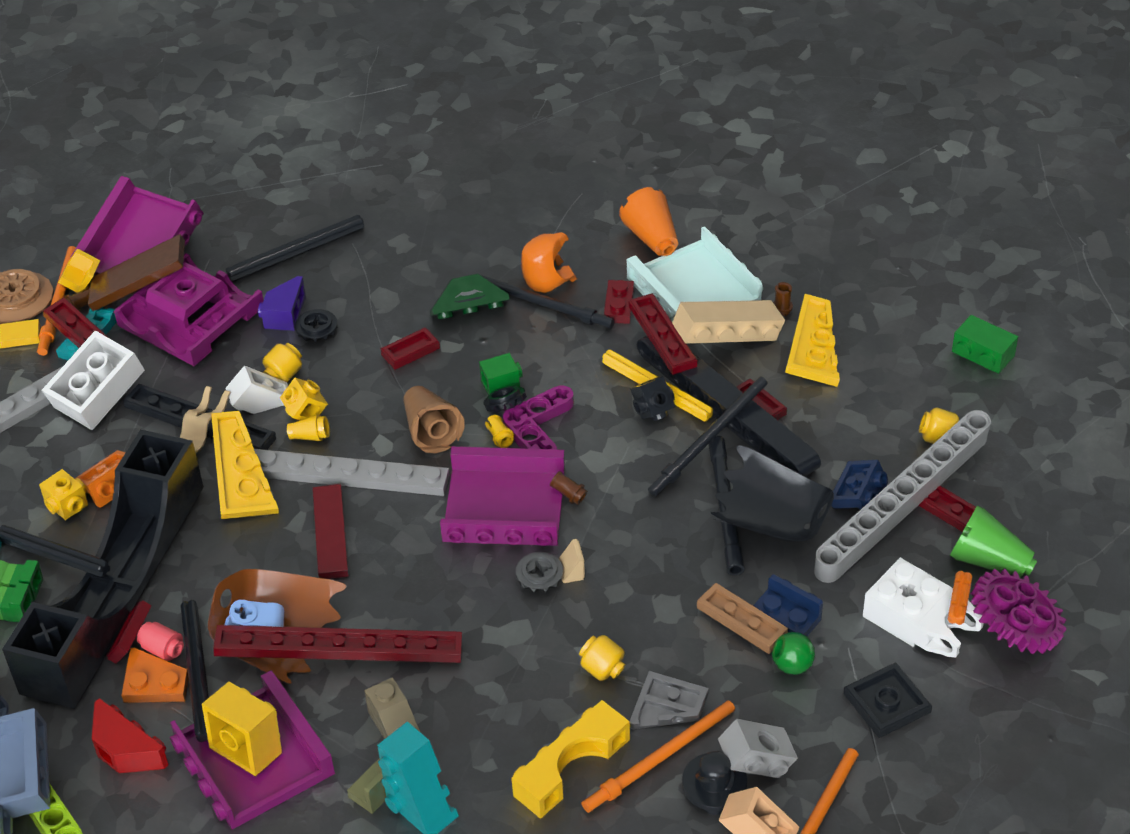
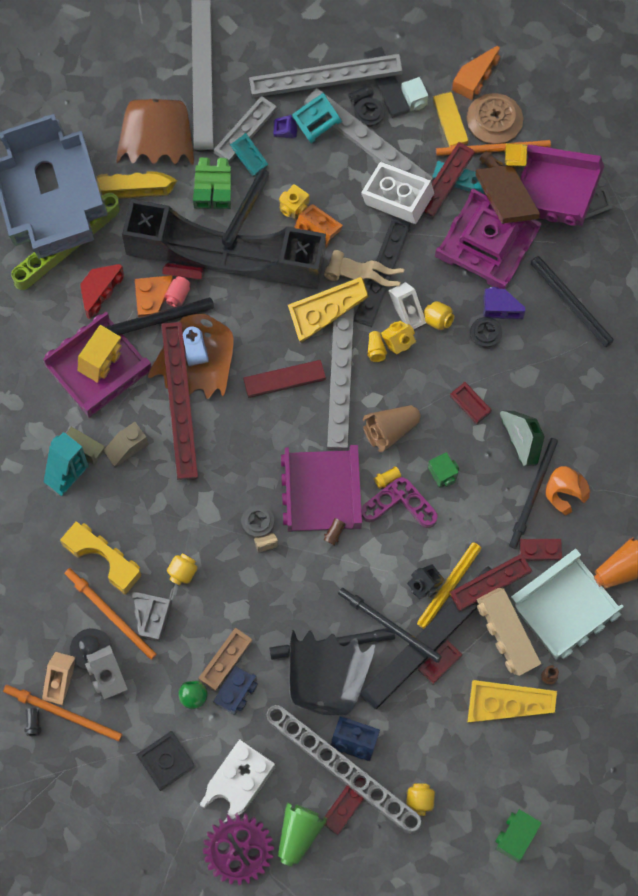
camera: 80 degrees right, 25 degrees up
black gear [483,386,527,413] -> none
orange axle [948,571,972,625] -> none

